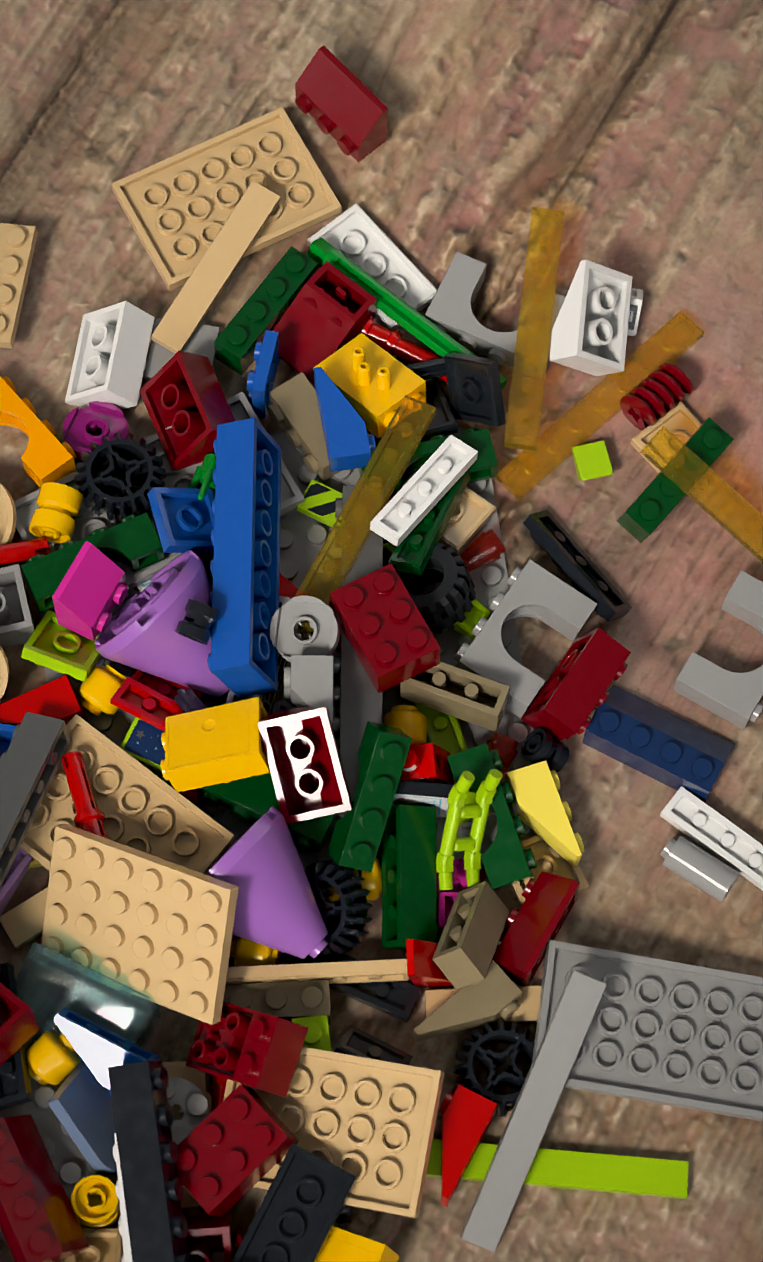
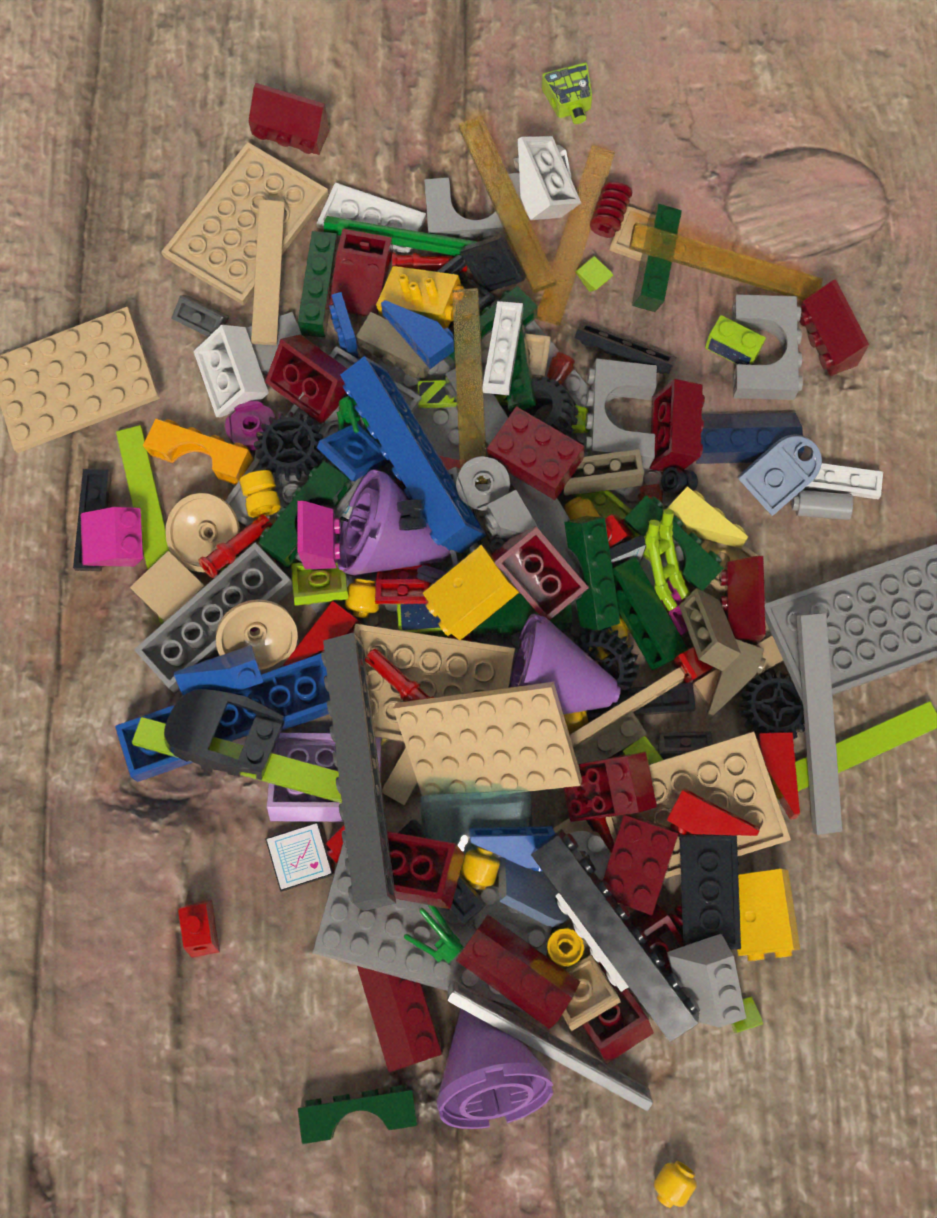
camera: 25 degrees left, 5 degrees up
none -> dark grey slope [171,295,229,337]
none -> torso [541,63,592,124]
none -> red slope [667,788,760,836]
none -> lime brick [705,315,766,365]
none -> tile [737,435,822,516]

